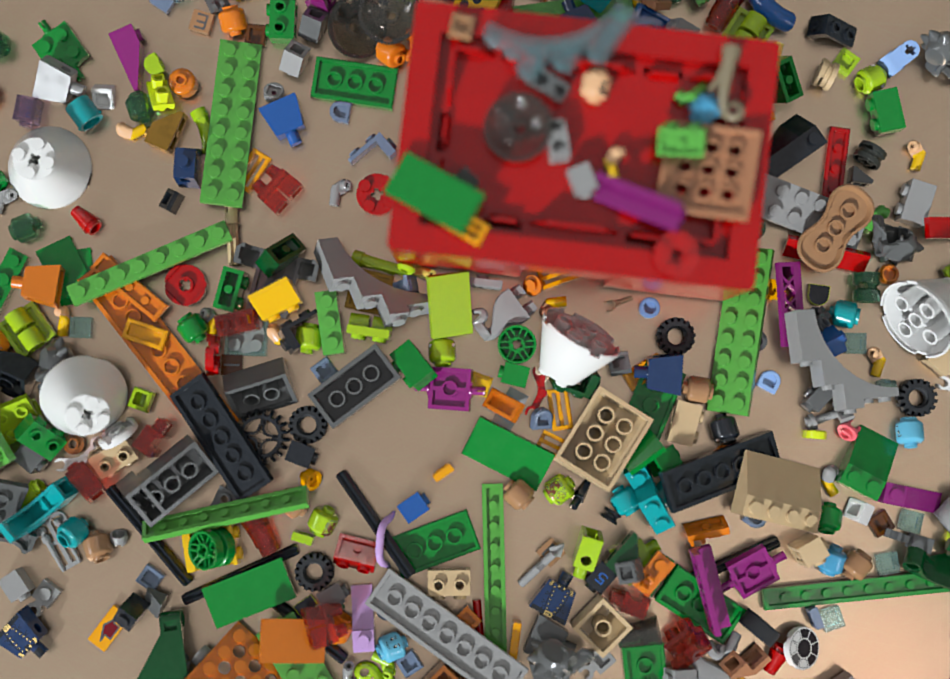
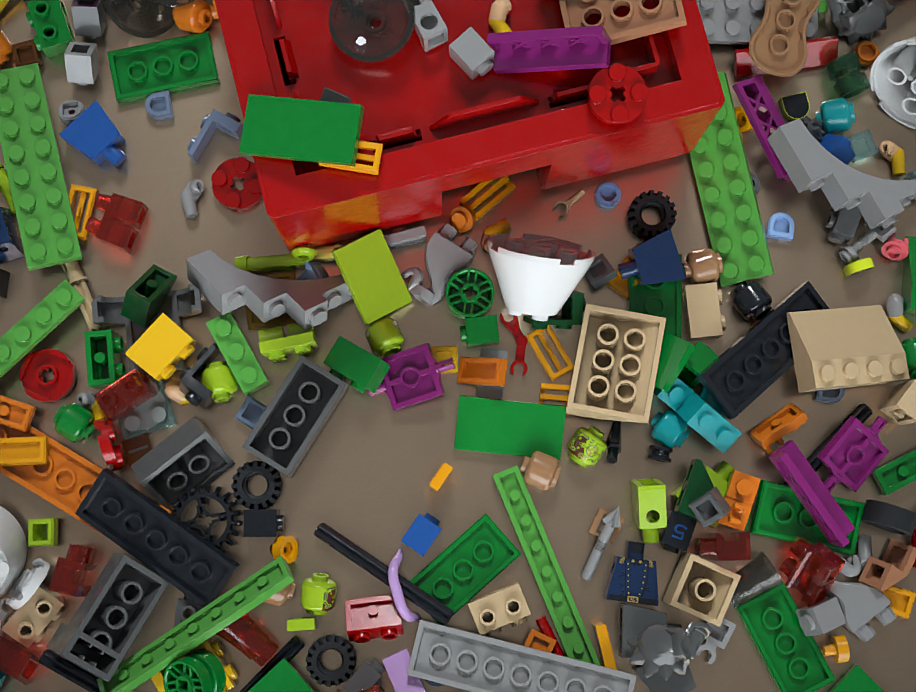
camera: 20 degrees left, 5 degrees down
sand blue tile [530,407,553,430] -> none

